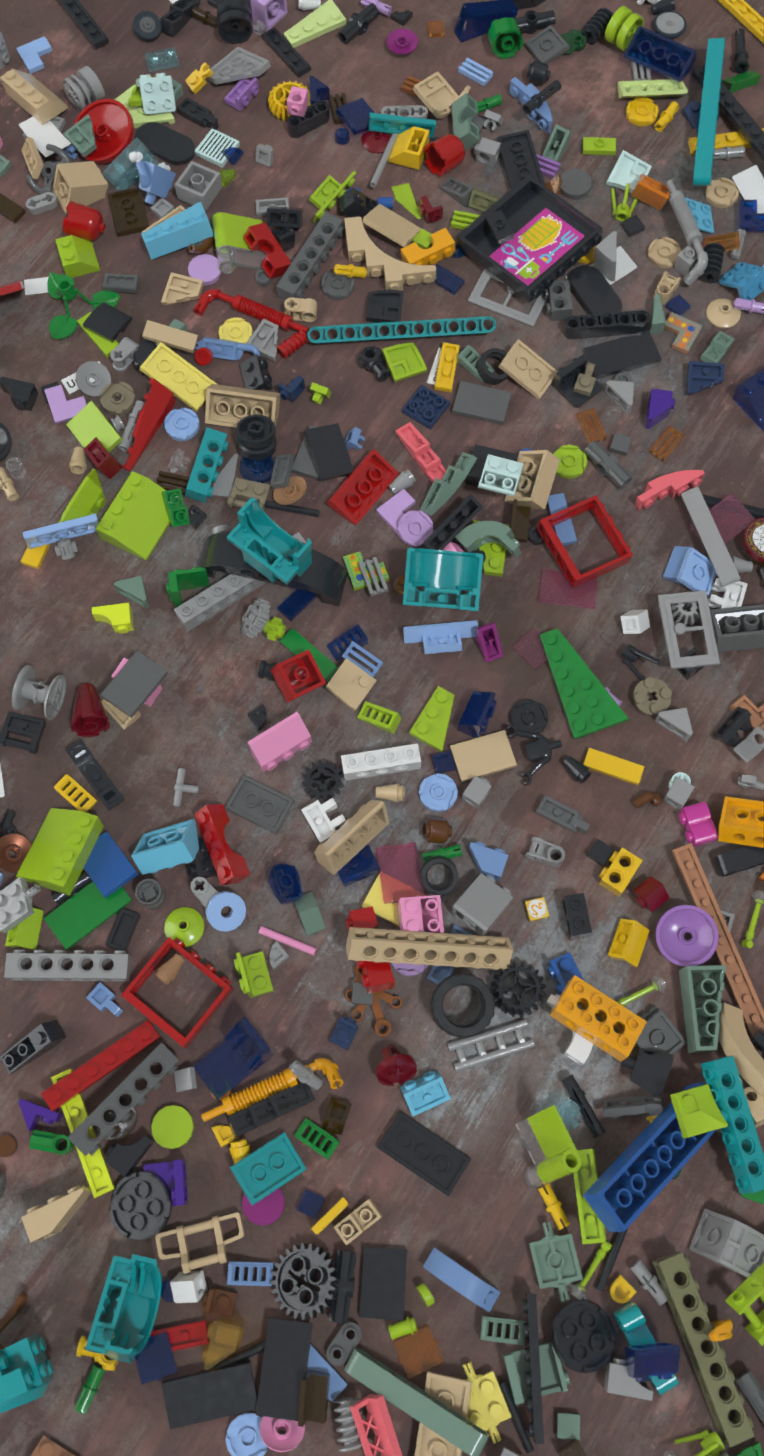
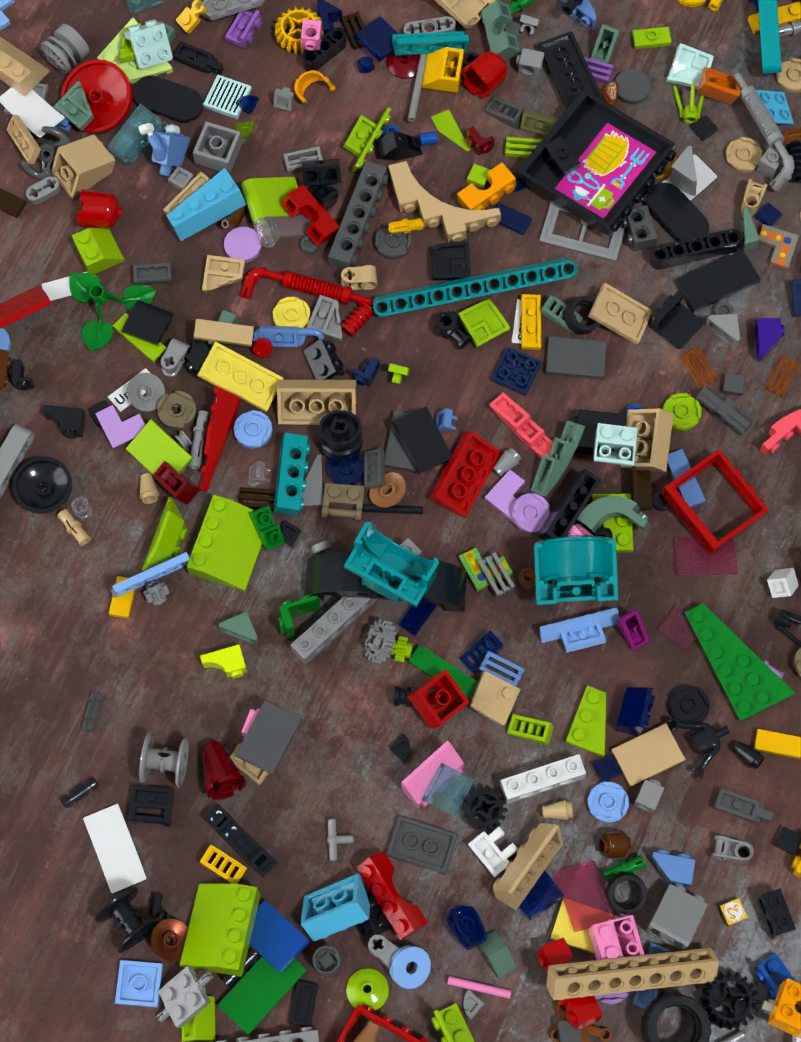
camera: 10 degrees left, 0 degrees up
dark brown tile [108,187,149,237] -> none
tan tile [362,203,421,247] -> none
dark tan plate [573,363,596,396] -> none
none -> light orange helmet [294,70,336,103]
none -> clear light blue plate [422,763,475,817]

